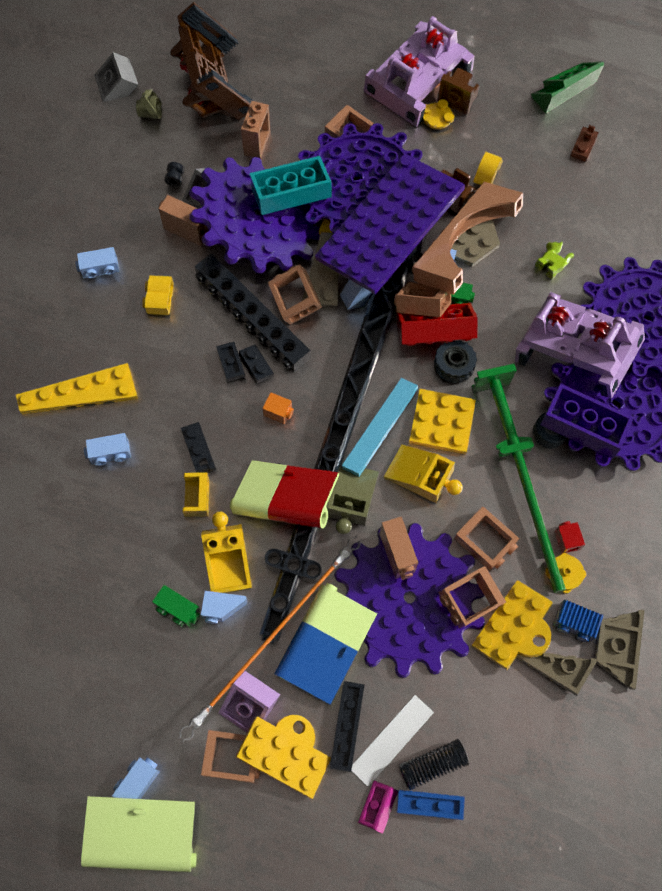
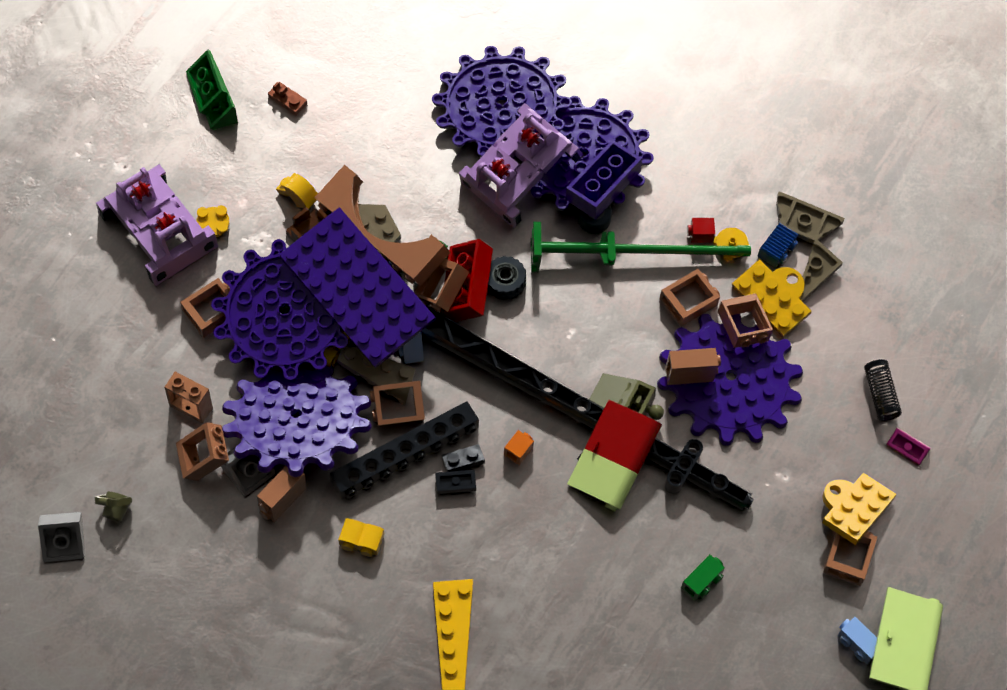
camera: 80 degrees left, 5 degrees down
light blue brick [75,247,119,279] -> none
light blue brick [84,433,131,466] -> none
black wheel [164,162,185,187] -> none
reddish brown container [170,2,253,120] -> none
piece [178,535,360,743] -> none
black plate [181,422,216,473] -> none
yellow panel [182,473,209,517] -> none
yellow slope [201,512,252,593] -> none
light blue slope [201,591,247,624] -> none
lavender slope [219,671,280,733] -> none
teal brick [250,156,332,215] -> none
door [274,583,377,705] -> none
black plate [330,681,365,772] -> none
medium azure tile [342,378,418,477] -> none
white sticker [352,695,434,787] -> none
yellow slope [384,444,463,503] -> none
blue plate [397,790,465,820] -> none
yellow plate [409,389,476,455] -> none
reddish brown panel [437,68,480,115] -> none
lime animal [535,242,574,280] -> none
none -> nougat window [176,422,229,481]

